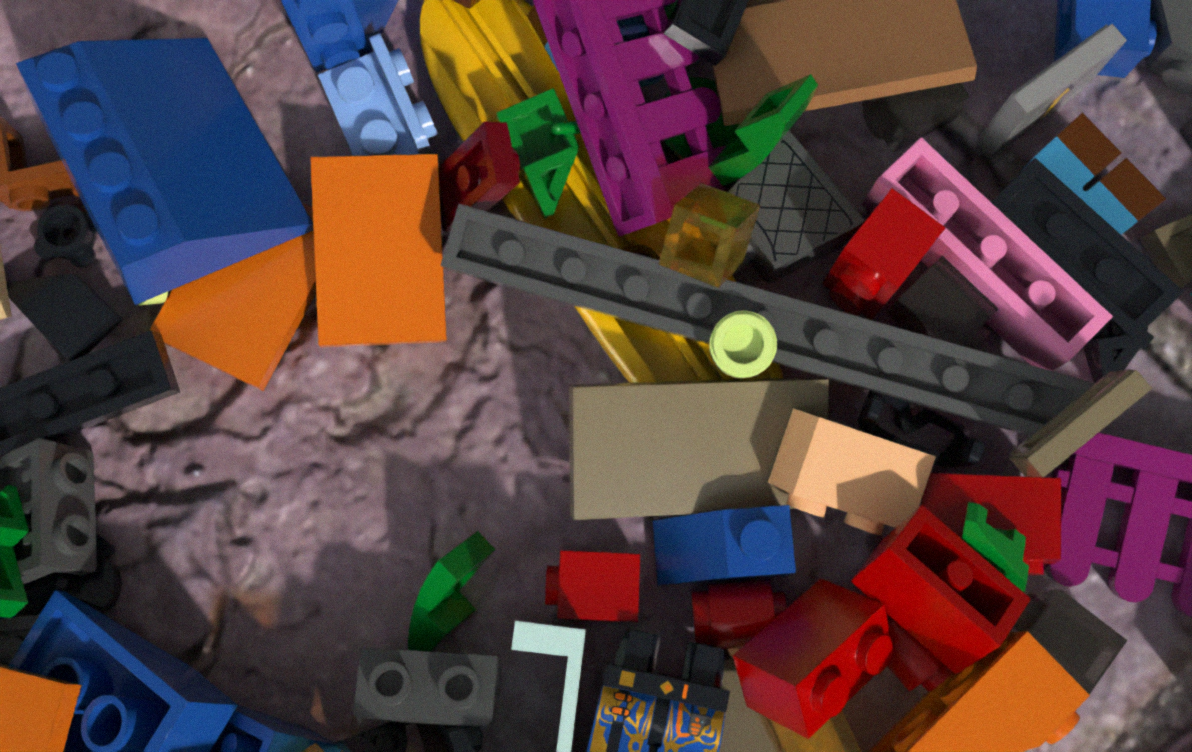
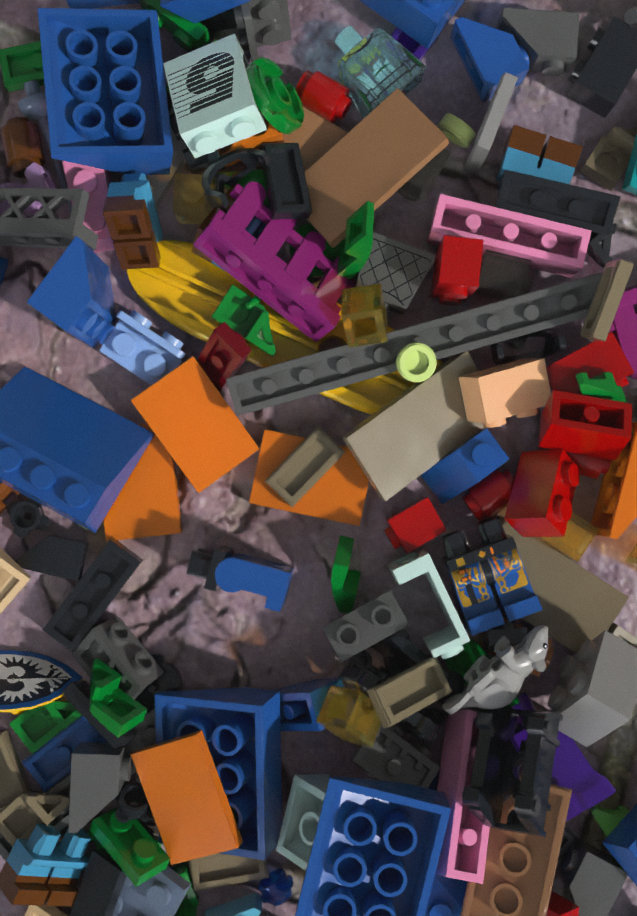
camera: 30 degrees left, 10 degrees up
none -> blue hips [186,546,294,612]
none -> orange tile [249,429,369,526]
none -> dark tan tile [265,426,345,507]
none -> yellowish green tile [438,113,476,148]

